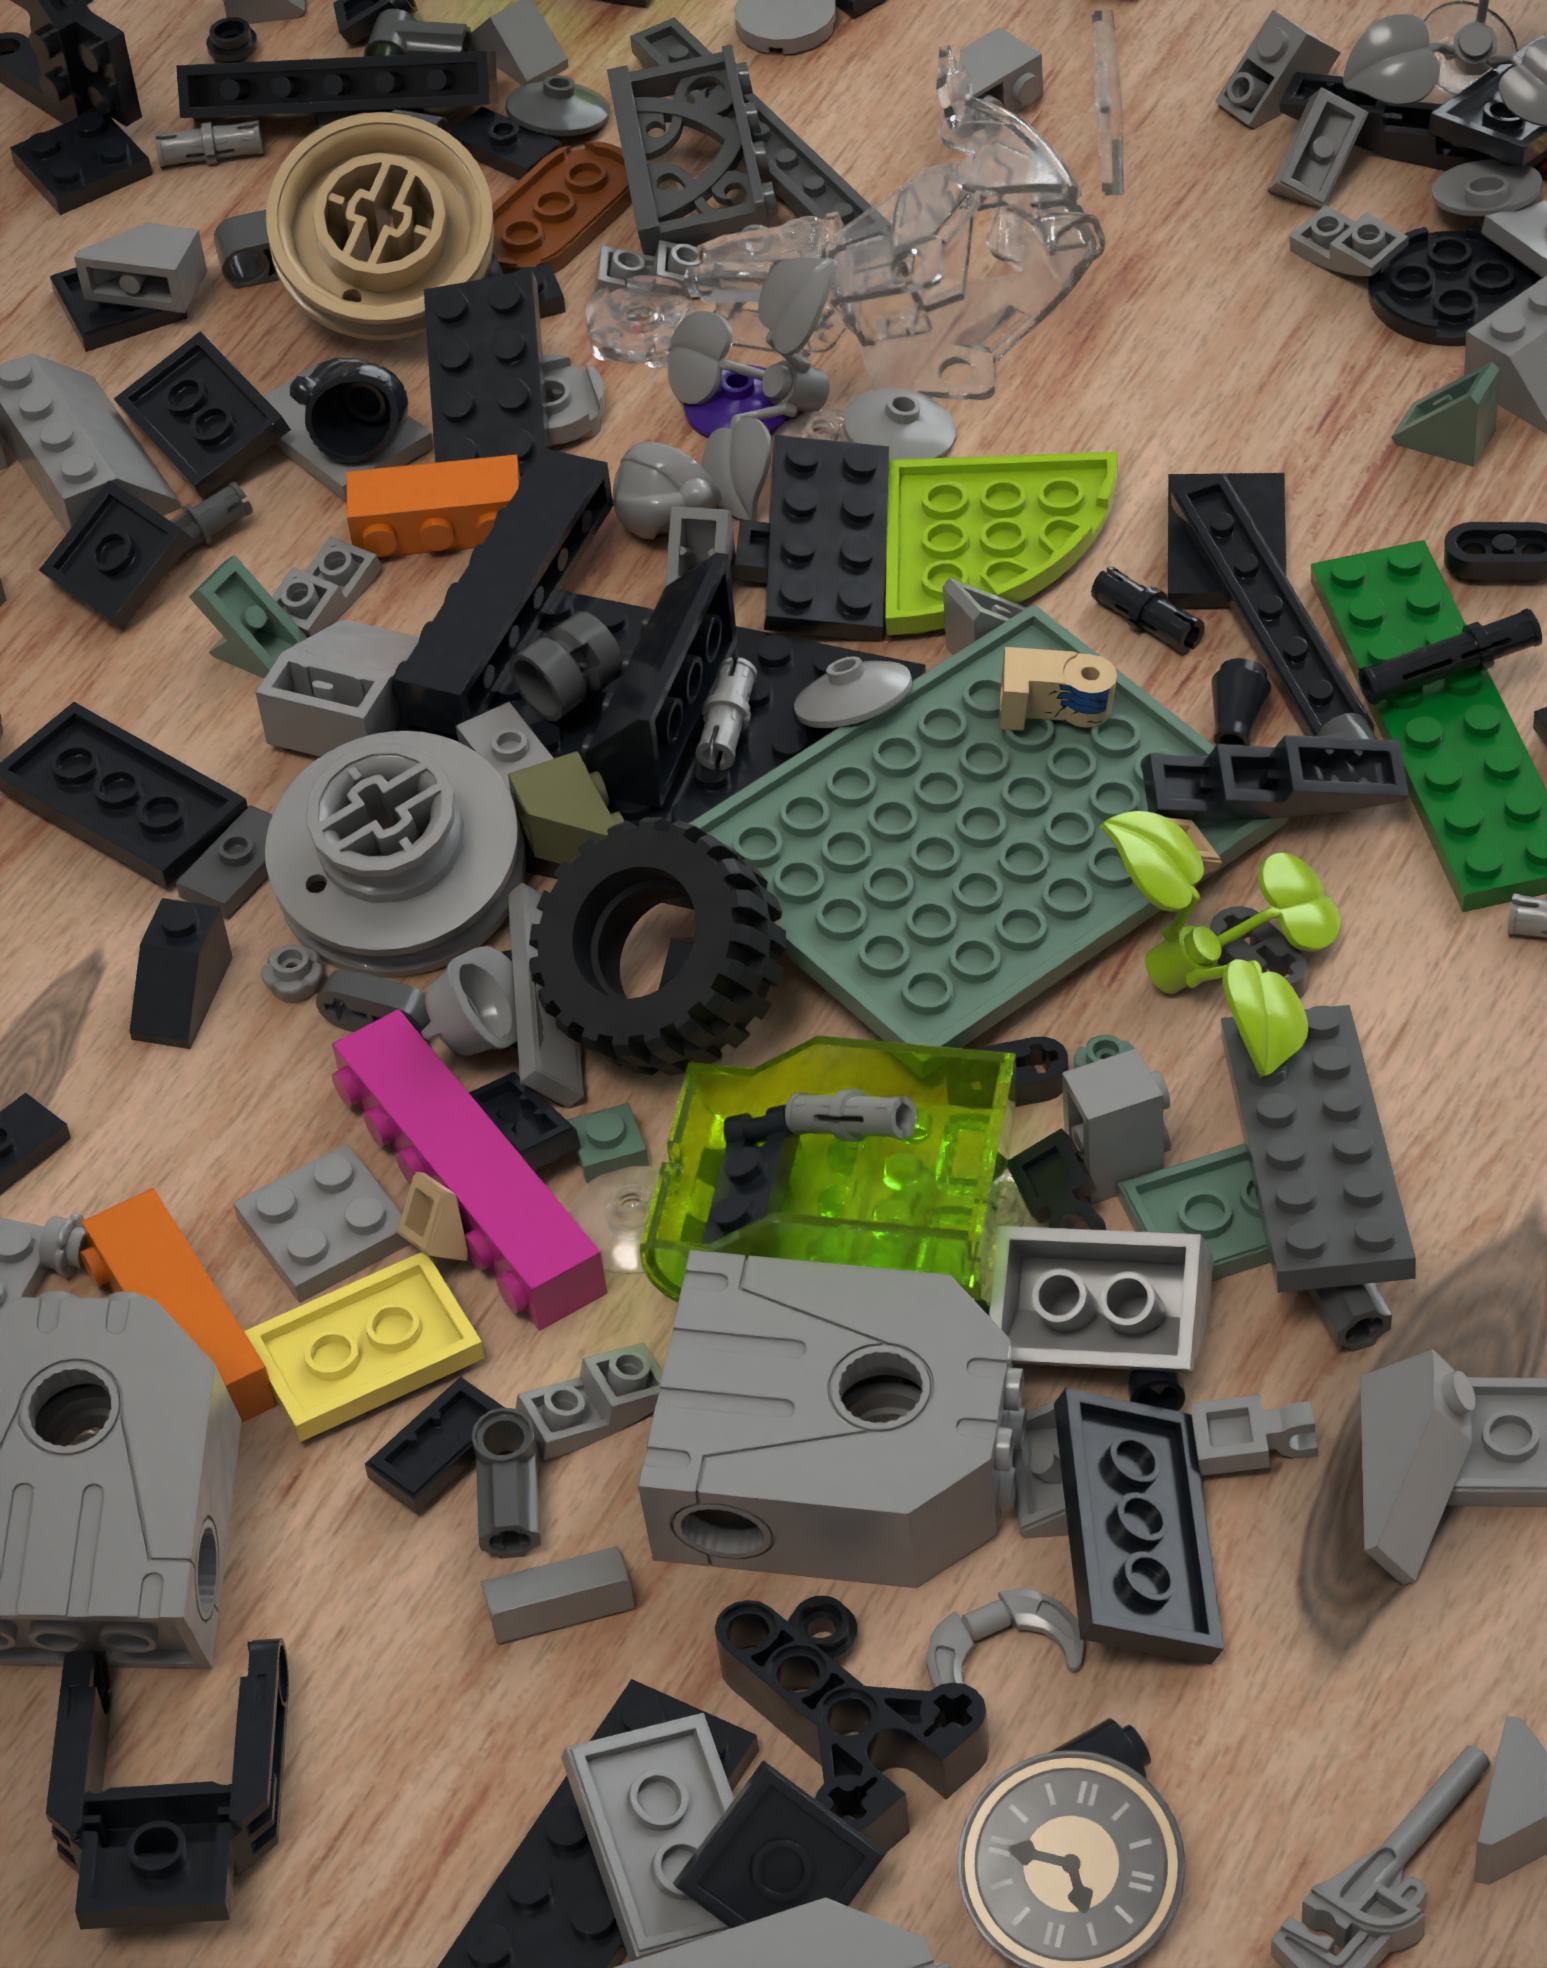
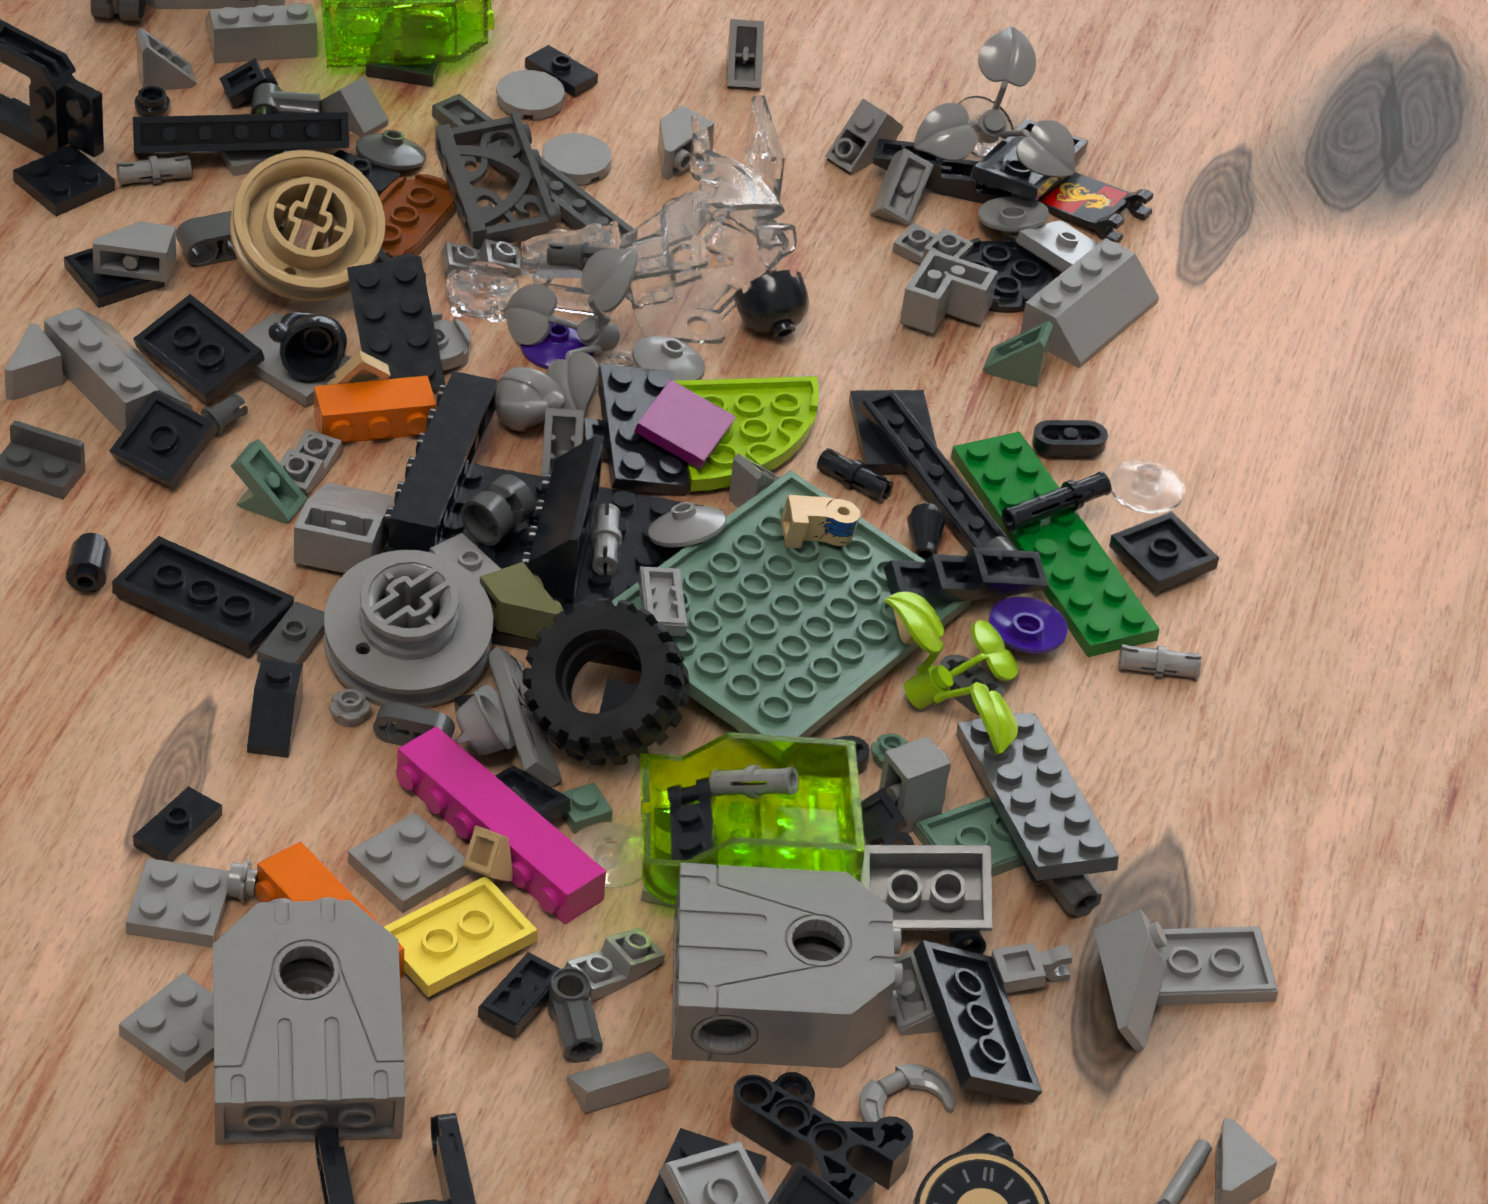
camera: 20 degrees left, 5 degrees down
none -> tan plate [326,350,391,385]
none -> light grey tile [542,133,611,185]
none -> dark grey axle [546,242,616,271]
none -> tile [634,379,736,470]
none -> light grey plate [638,566,687,636]
none -> black cylinder [734,270,809,338]
none -> light grey brick [900,249,998,334]
none -> dark purple dish [989,597,1068,654]

